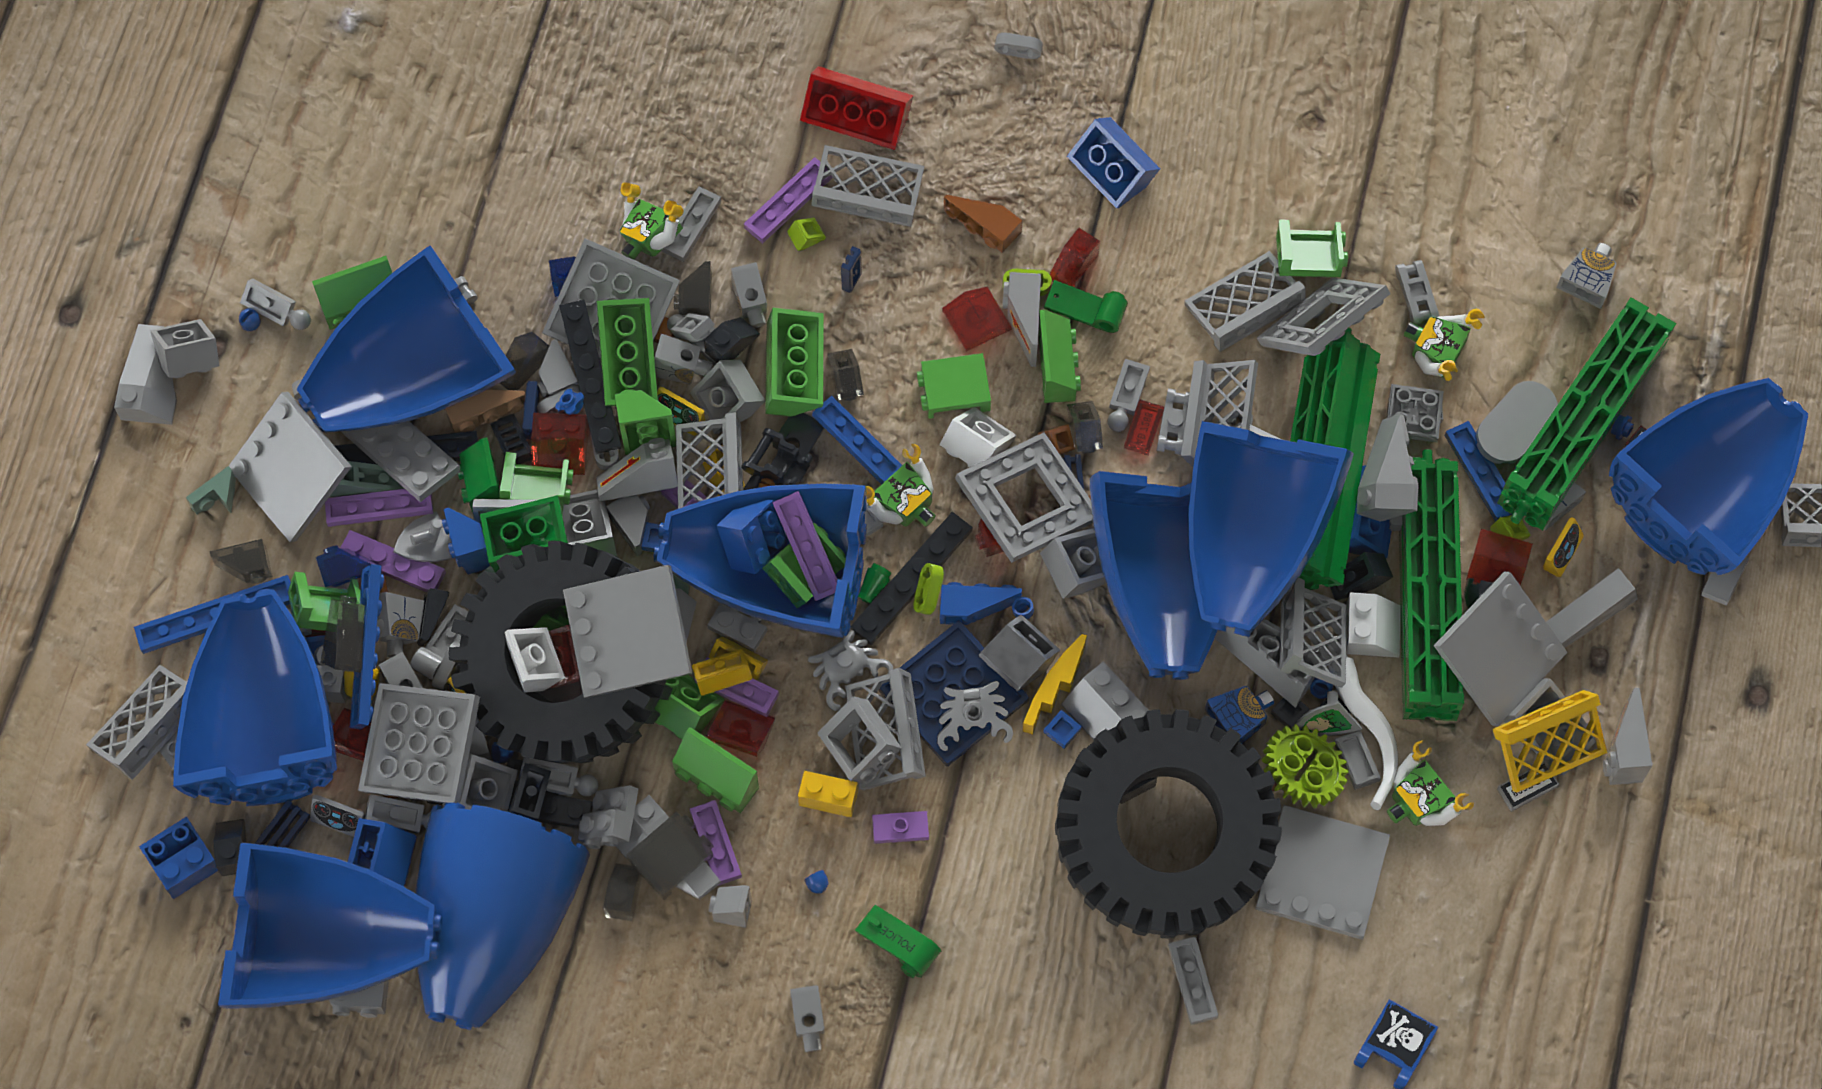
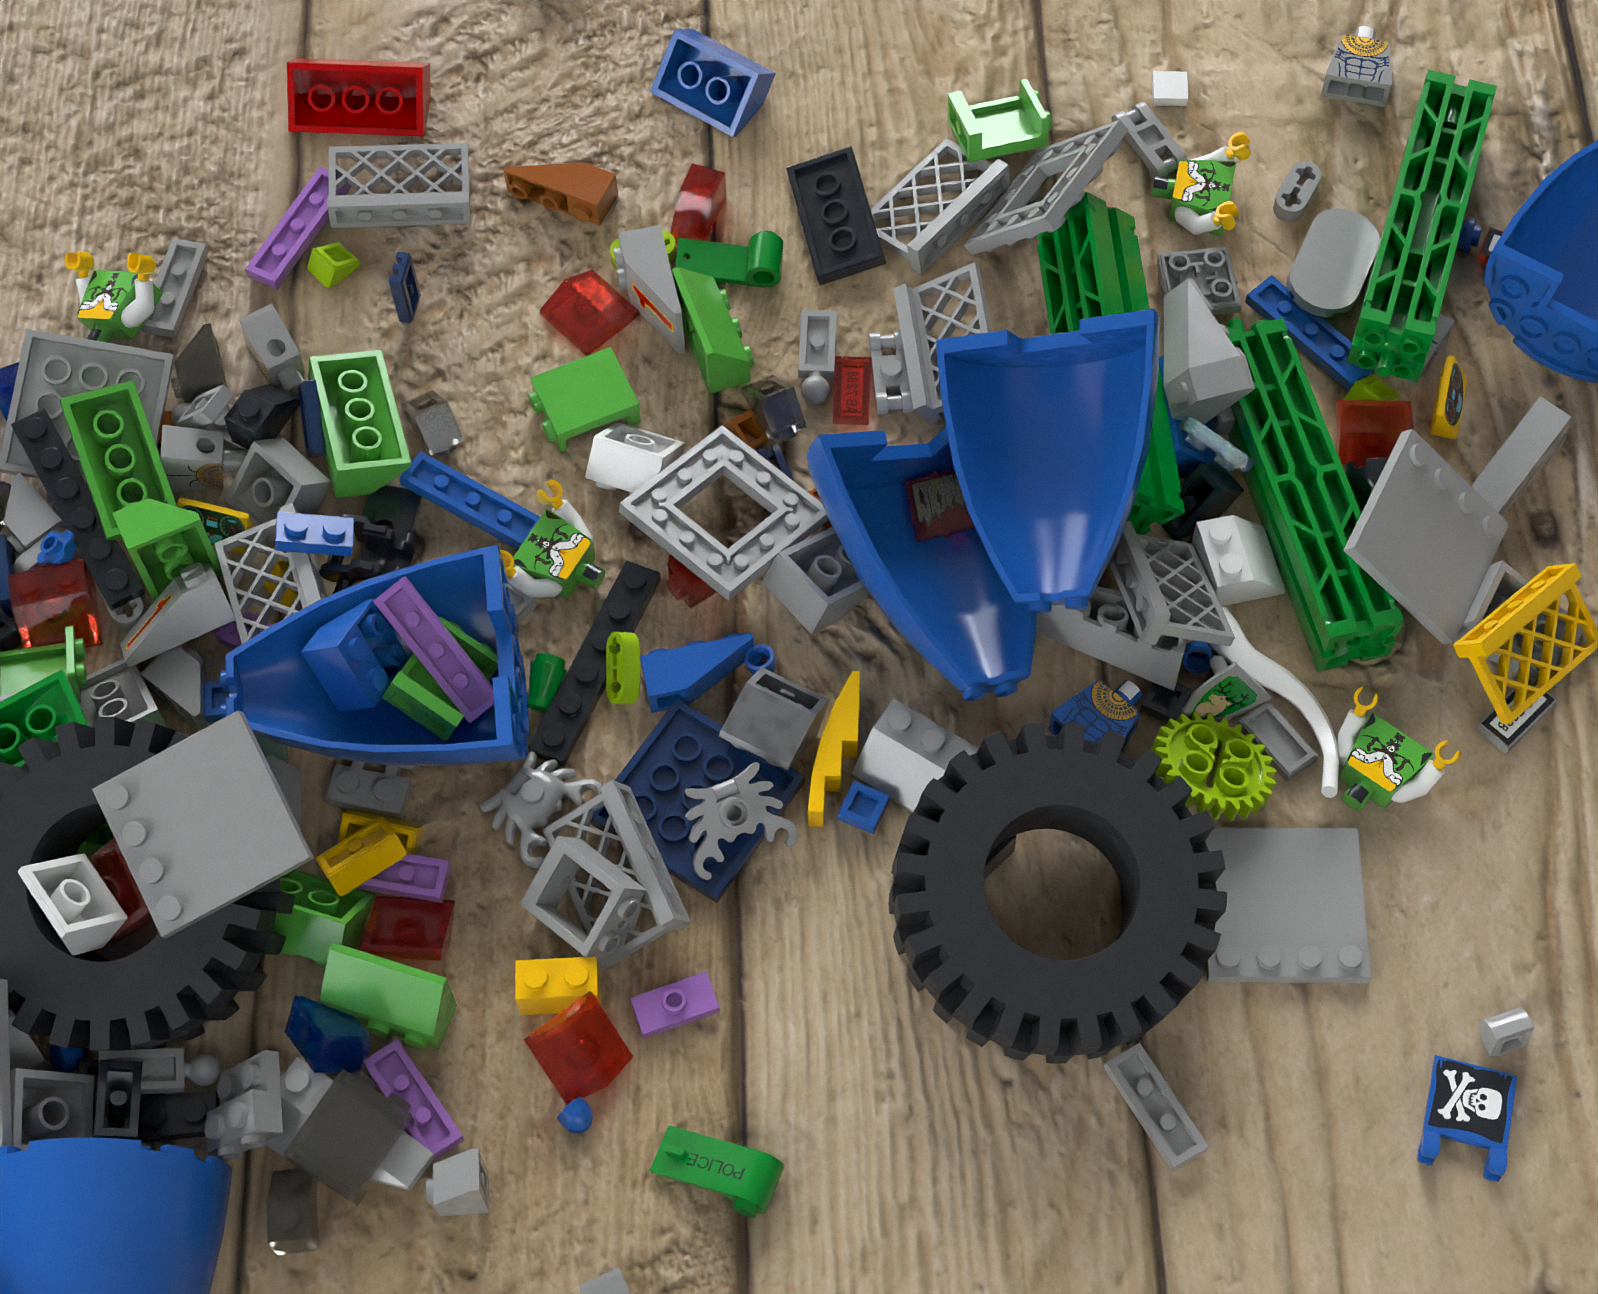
camera: 15 degrees left, 5 degrees down
none -> plate [275,512,354,557]
none -> clear blue slope [285,996,370,1073]
none -> dark blue tile [298,380,325,458]
none -> clear red slope [523,991,633,1105]
none -> black tile [786,146,887,286]
none -> piece [905,470,975,542]
none -> white tile [1152,71,1188,106]
none -> clear light blue plate [1178,415,1255,473]
none -> light grey beam [1273,161,1322,222]
none -> light grey brick [1479,1007,1534,1058]

